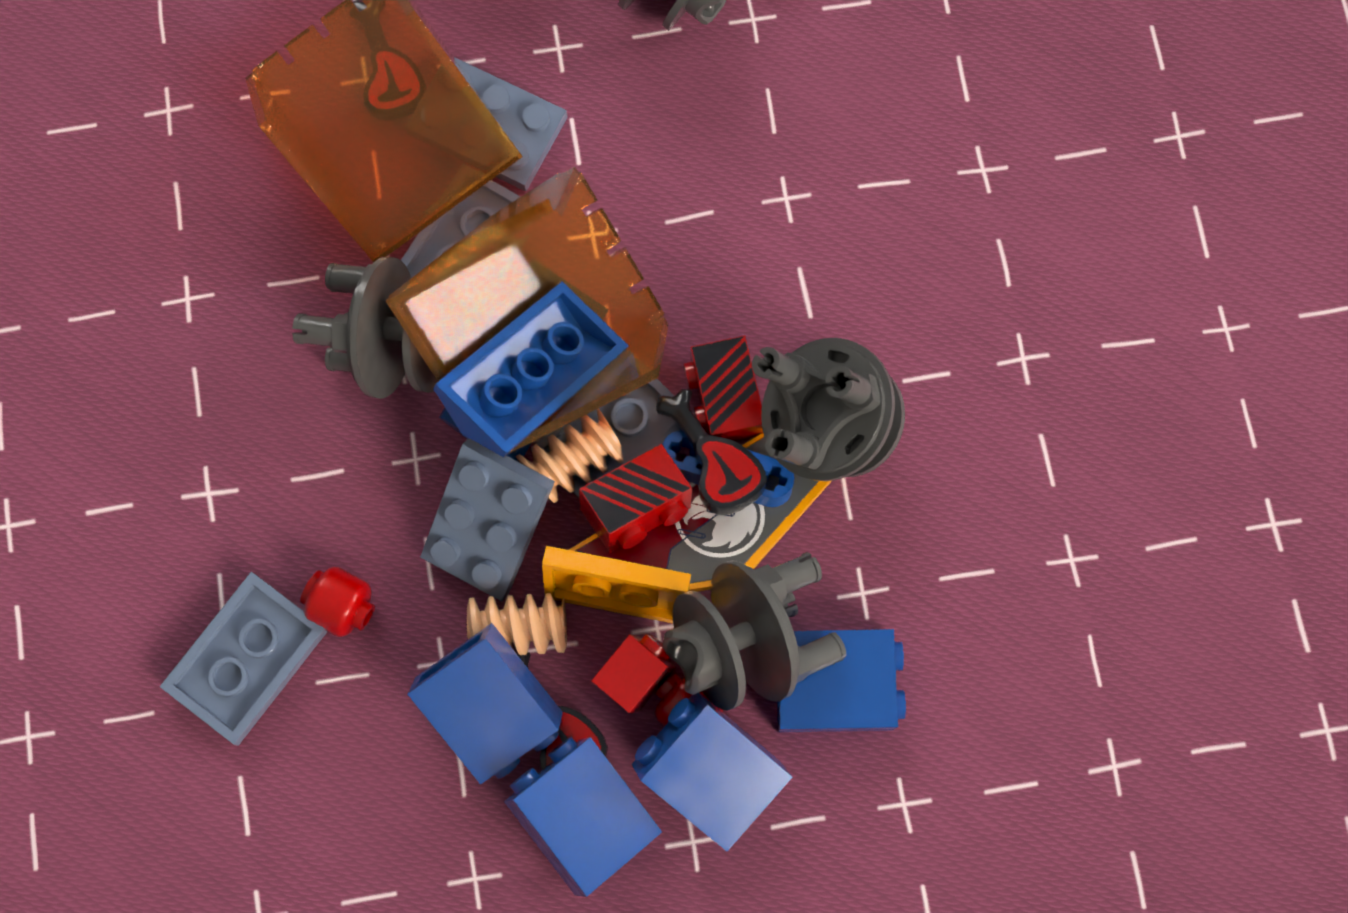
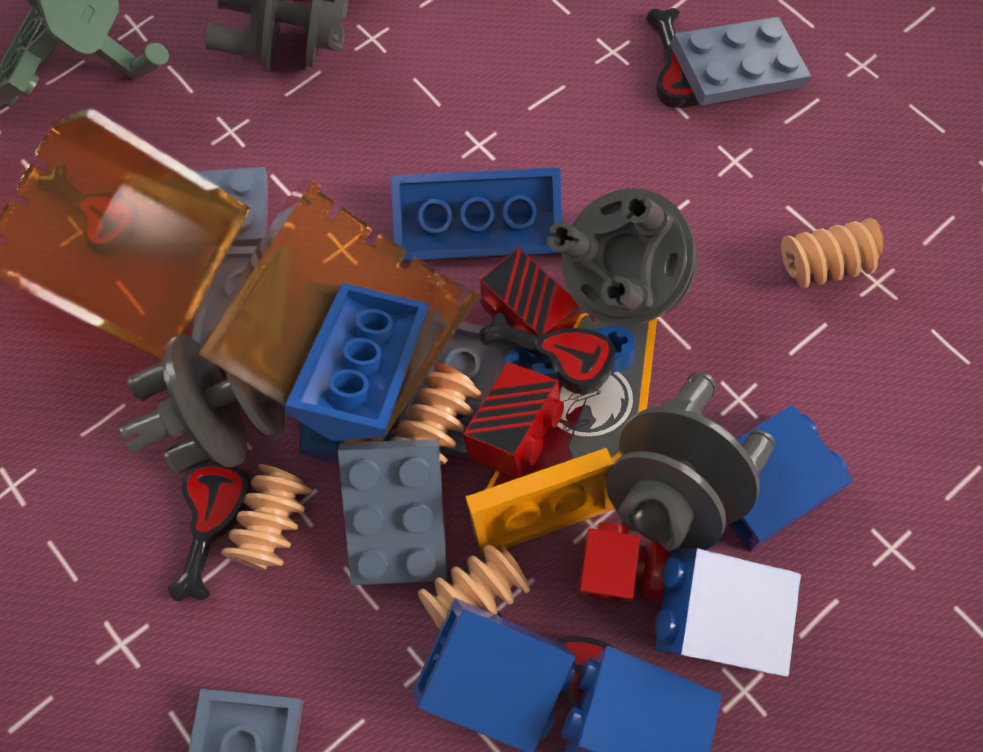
camera: 30 degrees left, 10 degrees down
red head [300,567,375,637] -> none
none -> black piece [168,462,252,601]
none -> light nougat piece [221,464,312,572]
none -> blue slope [390,167,563,261]
none -> black piece [646,8,699,108]
none -> sand blue plate [670,17,811,106]
none -> light nougat piece [781,218,884,289]

